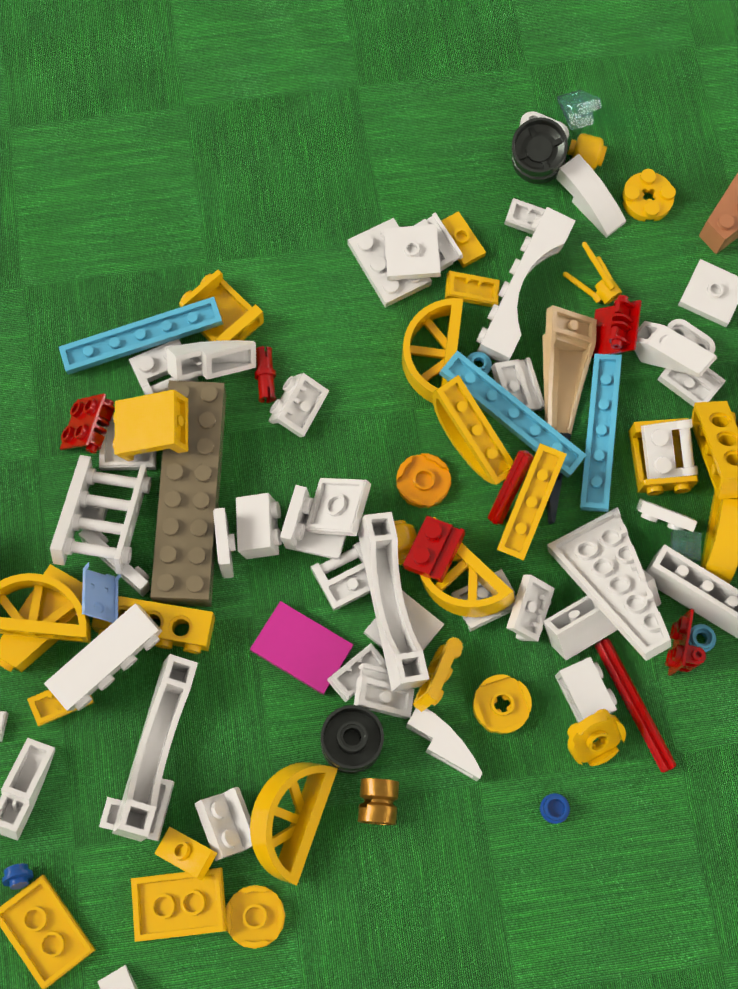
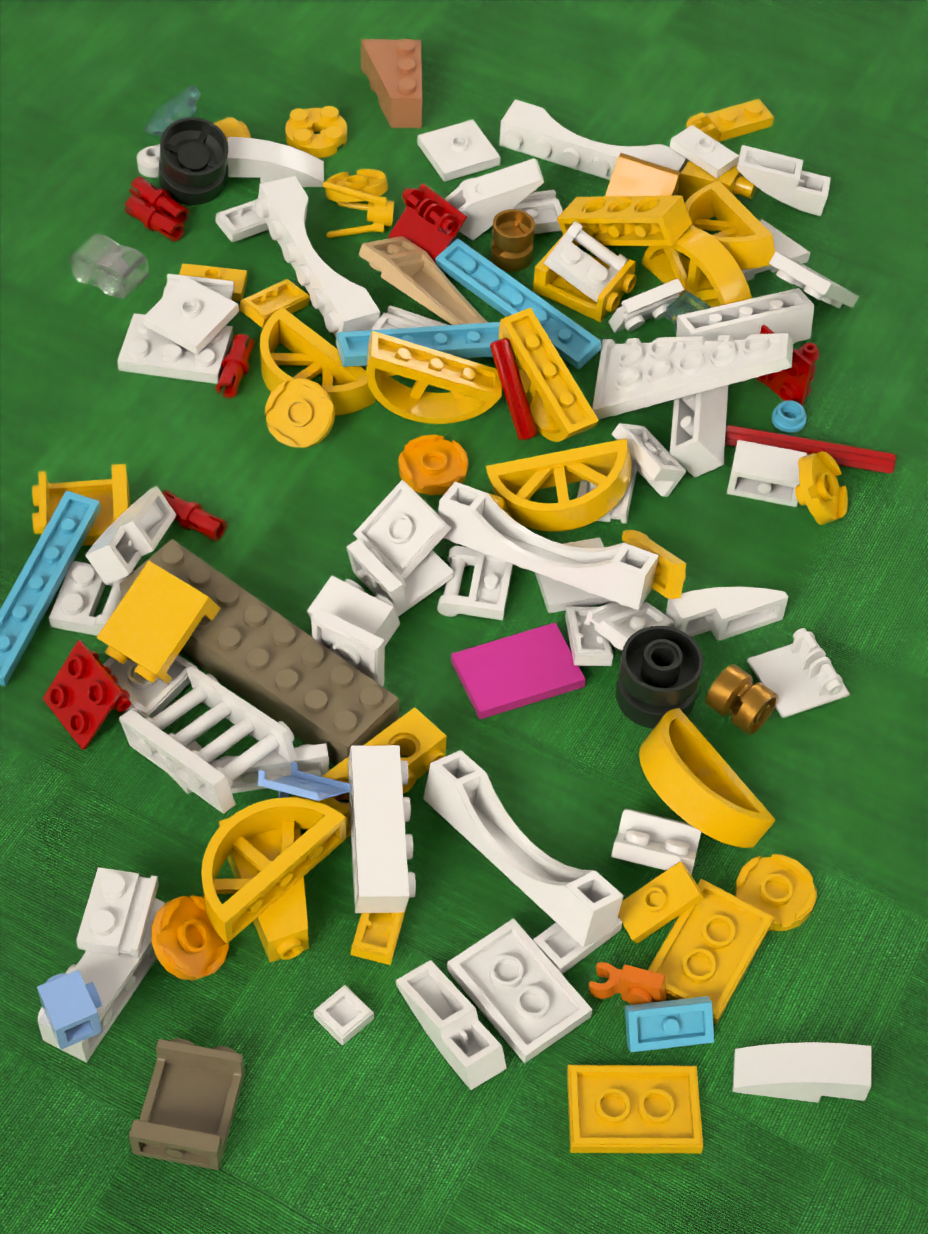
camera: 50 degrees left, 20 degrees down
blue plate [2,863,34,890] -> none
white bracket [268,373,329,437] -> none
red plate [403,516,465,583] -> none
yellow plate [473,674,532,734] -> none
blue plate [540,793,570,824] -> none
none -> clear brick [70,234,149,299]
none -> red pin [124,195,185,242]
none -> red pin [129,176,189,224]
none -> red pin [215,334,255,398]
none -> yellow tile [265,378,335,448]
none -> yellow tile [325,169,388,203]
none -> white plate [447,918,592,1064]
none -> pearl gold wheel [491,209,535,272]
none -> orange plate [589,962,667,1005]
none -> medium azure plate [625,996,714,1052]
none -> white hinge [747,628,850,718]
none -> medium azure plate [772,400,807,433]

